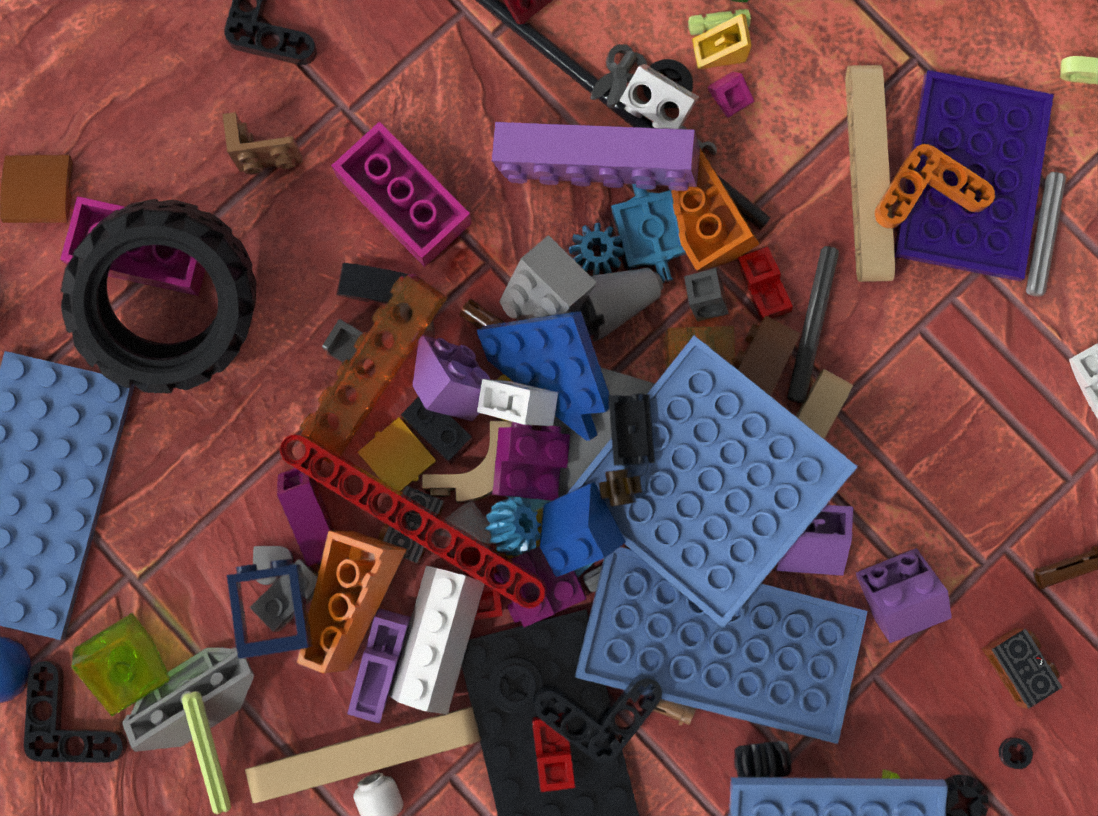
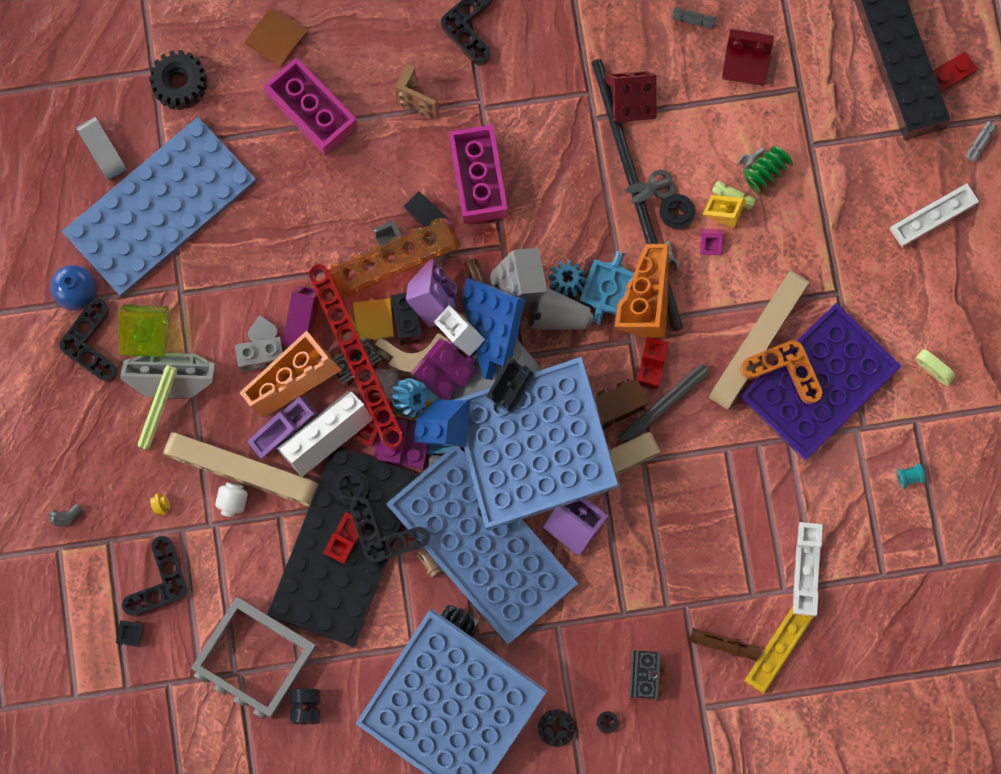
camera: 40 degrees right, 5 degrees down
black tyre [61,199,256,393] -> none
dark blue window [227,558,313,659] -> none
medium lavender brick [492,122,700,191] -> none
dark brown gear [599,468,643,507] -> none
white brick [619,64,699,129] -> none
clear yellow brick [664,326,735,367] -> none
dark grey brick [684,268,729,322] -> none
medium lavender slope [856,548,952,643] -> none
light grey axle [1026,172,1066,297] -> none

